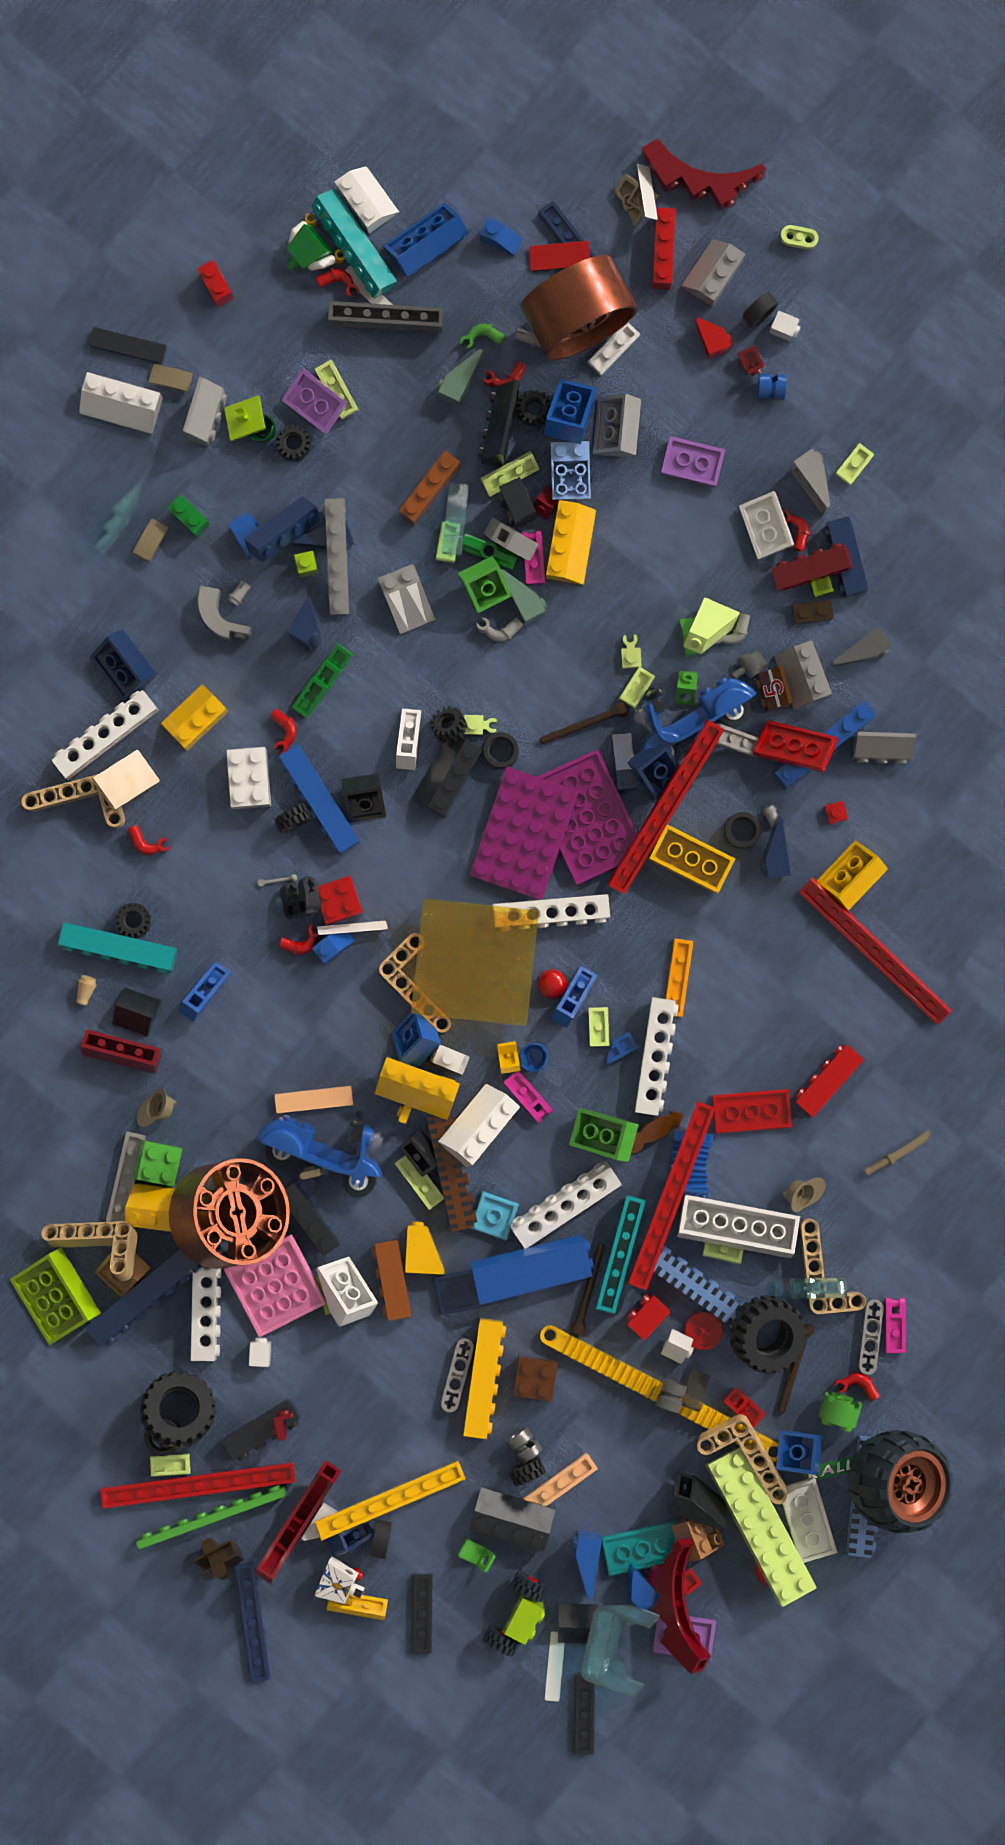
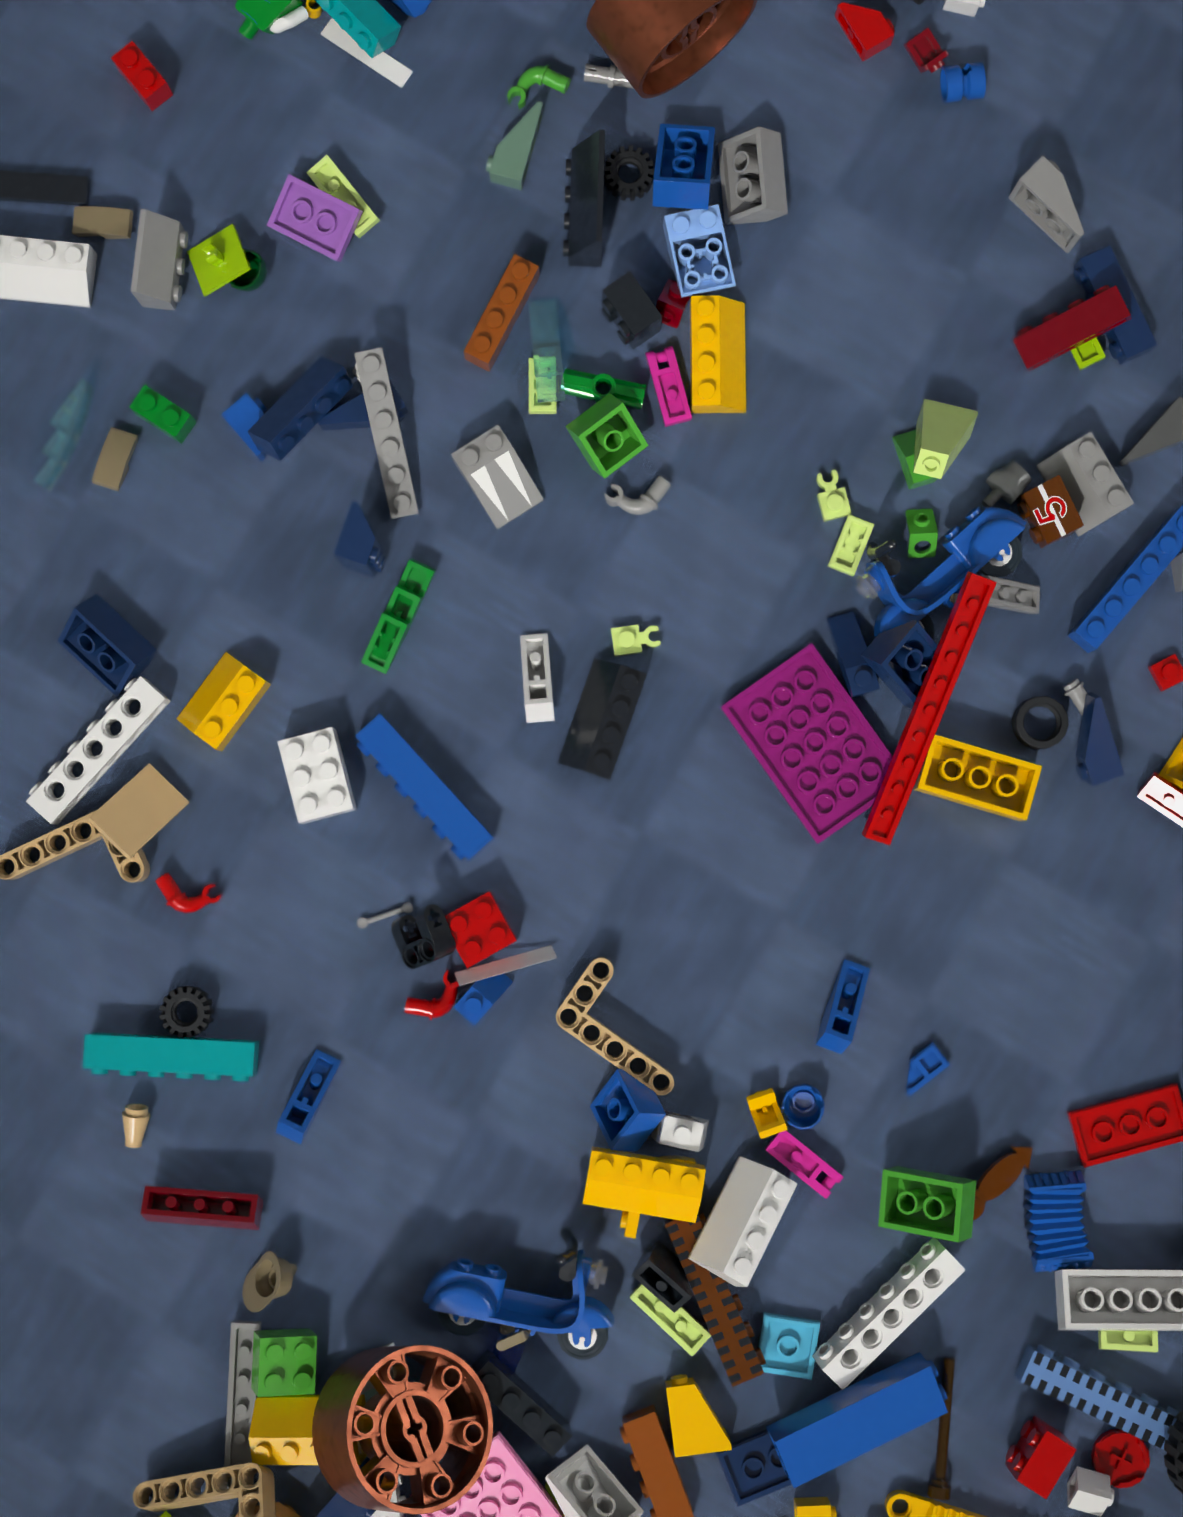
camera: 15 degrees left, 0 degrees up
black slope [112,988,161,1036] -> none
light grey arch [198,586,252,641] -> none
light grey pin [228,581,251,606] -> none
red piece [270,709,297,754] -> none
black tyre [274,804,312,833] -> none
light nougat tile [275,1086,353,1113] -> none
black tyre [276,424,311,462] -> none
lime brick [294,551,318,578] -> none
red piece [316,268,360,298] -> none
dark grey brick [328,301,444,333] -> none
black slope [341,773,386,822] -> none
clear yellow plate [411,898,539,1026] -> none
black tyre [430,706,467,743] -> none
magenta plate [470,767,580,900] -> none
yellowish green plate [480,451,539,496] -> none
red piece [482,361,527,387] -> none
light grey slope [483,517,539,561] -> none
black tyre [483,732,519,769] -> none
white brick [493,894,610,931] -> none
sand green slope [501,569,547,624] -> none
red hair [537,969,568,999] -> none
dark brown piece [540,701,628,744] -> none
white tile [587,323,640,376] -> none
yellowish green plate [589,1007,609,1046] -> none
teal brick [596,1195,645,1314] -> none
red plate [628,1101,716,1290] -> none
white brick [635,997,678,1116] -> none
medium lavender plate [661,436,725,487] -> none
light orange tile [663,938,693,1017] -> none
light grey piece [714,613,750,645] -> none
white plate [739,491,794,559] -> none
red tile [753,720,838,773] -> none
red piece [782,510,811,552] -> none
dark brown plate [792,600,833,625] -> none
yellowish green plate [836,443,875,486] -> none

